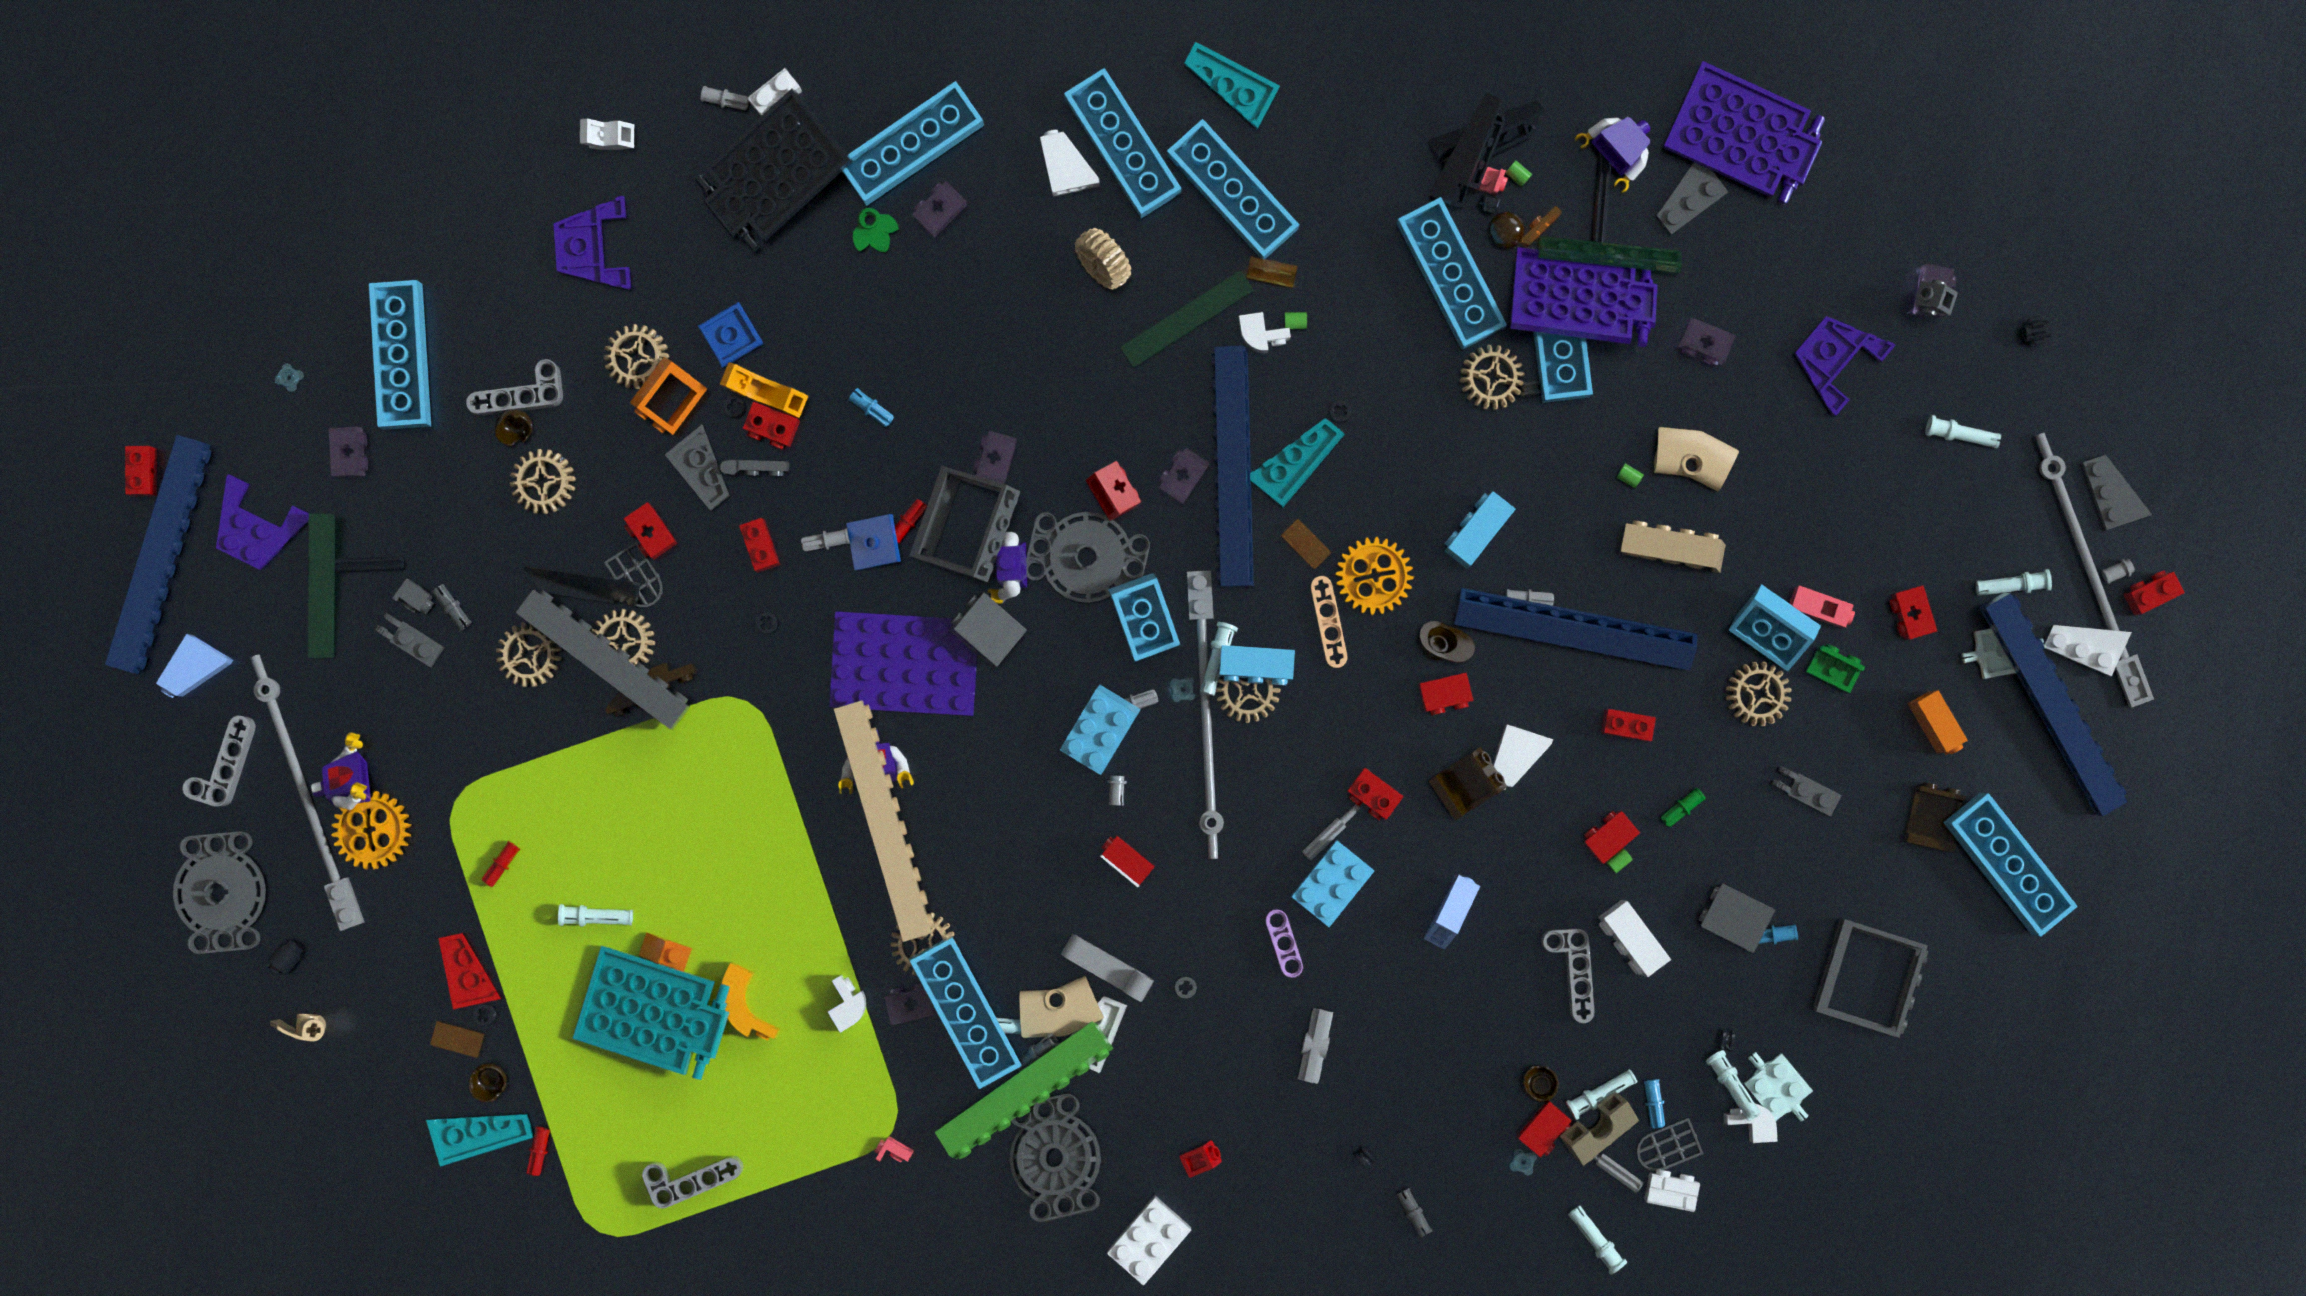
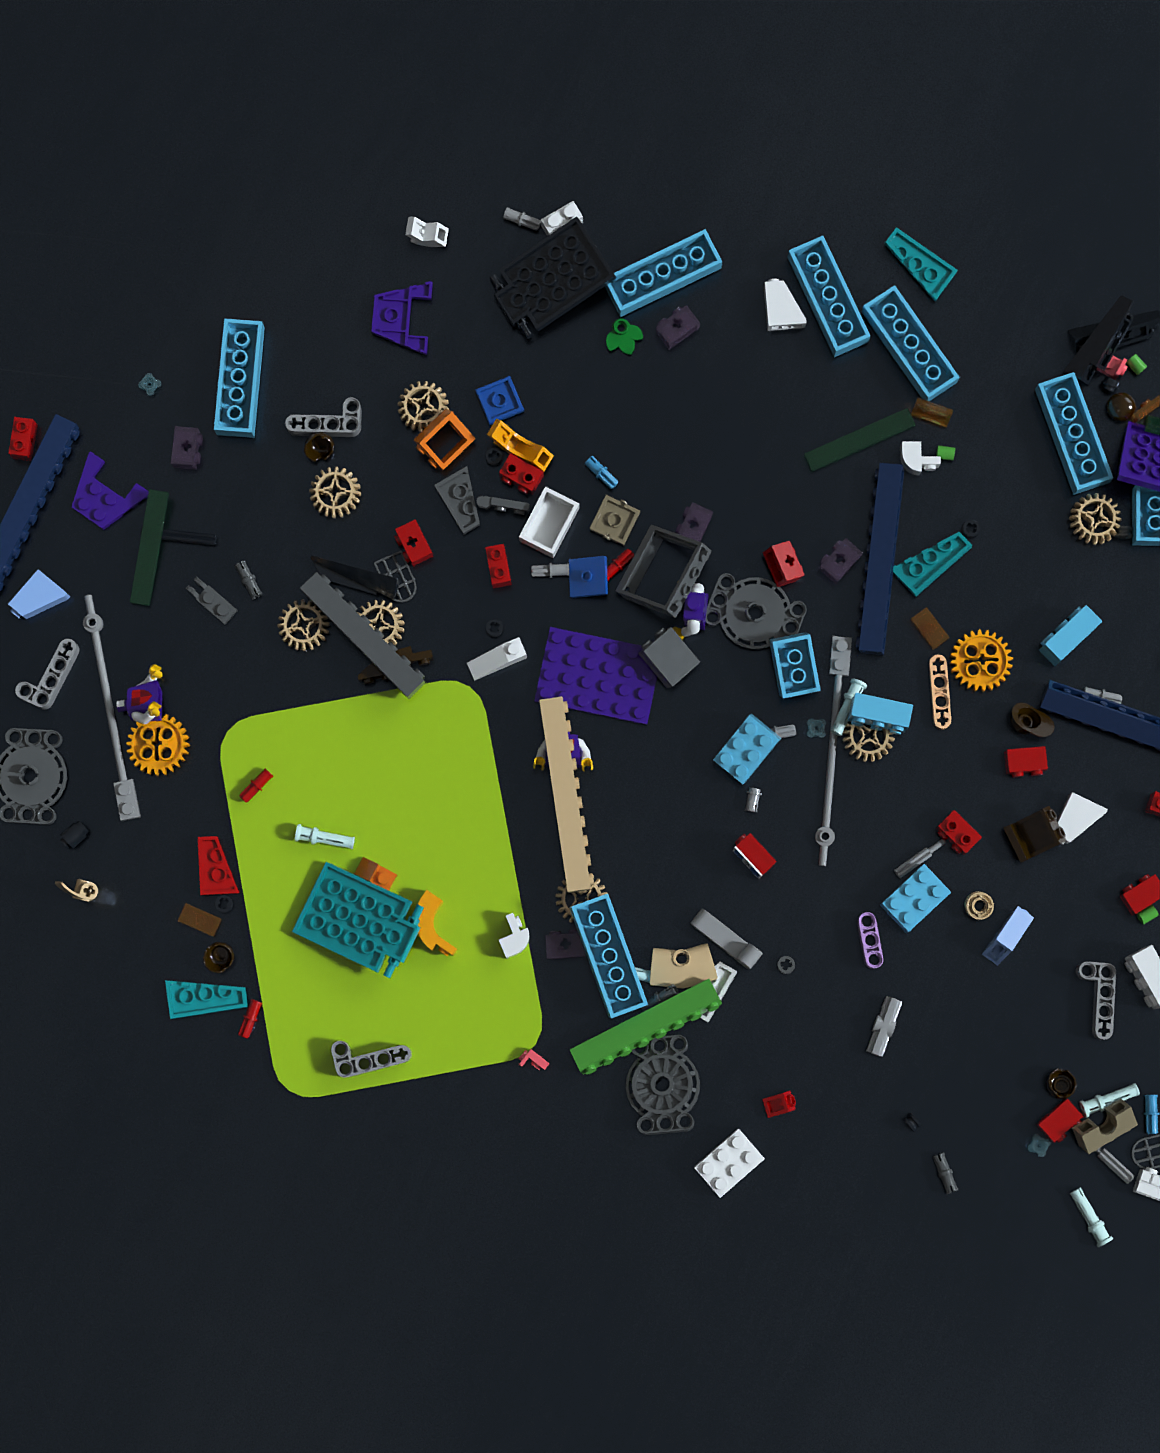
camera: 15 degrees right, 5 degrees down
dark grey brick [393,579,434,614] -> none
tan gear [1075,228,1131,290] -> none
none -> white slope [467,637,527,681]
none -> white piece [519,487,579,558]
none -> dark tan plate [590,495,640,546]
none -> tan wheel [965,891,994,920]

